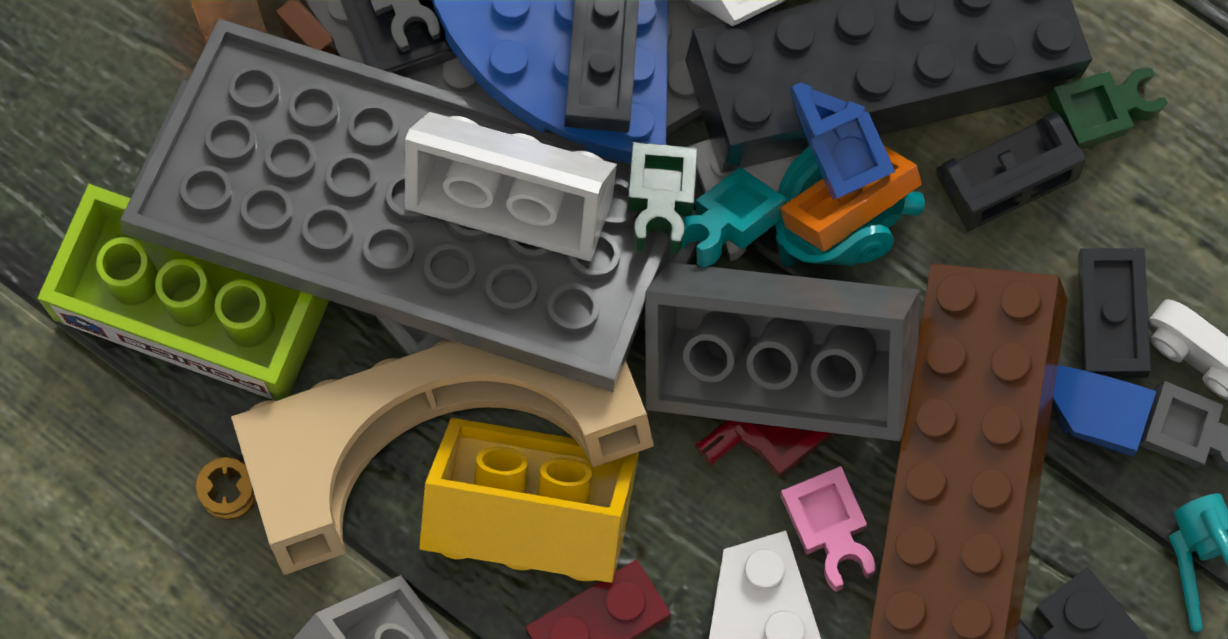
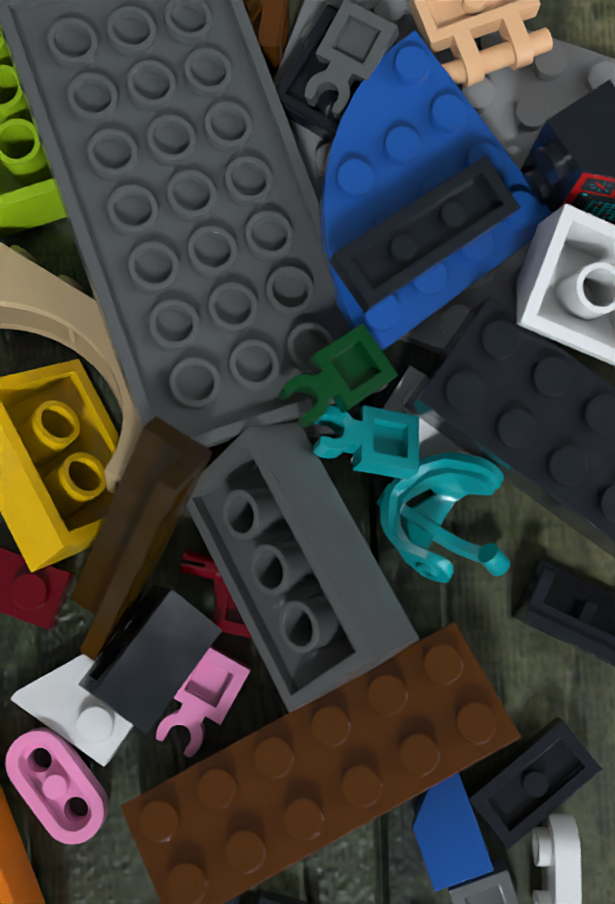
camera: 50 degrees right, 10 degrees up
white slope [405,112,617,262] -> none
orange plate [780,145,922,252] -> none
blue slope [789,82,895,200] -> none
none -> dark brown fence [71,416,213,661]
none -> black hinge [78,585,222,735]

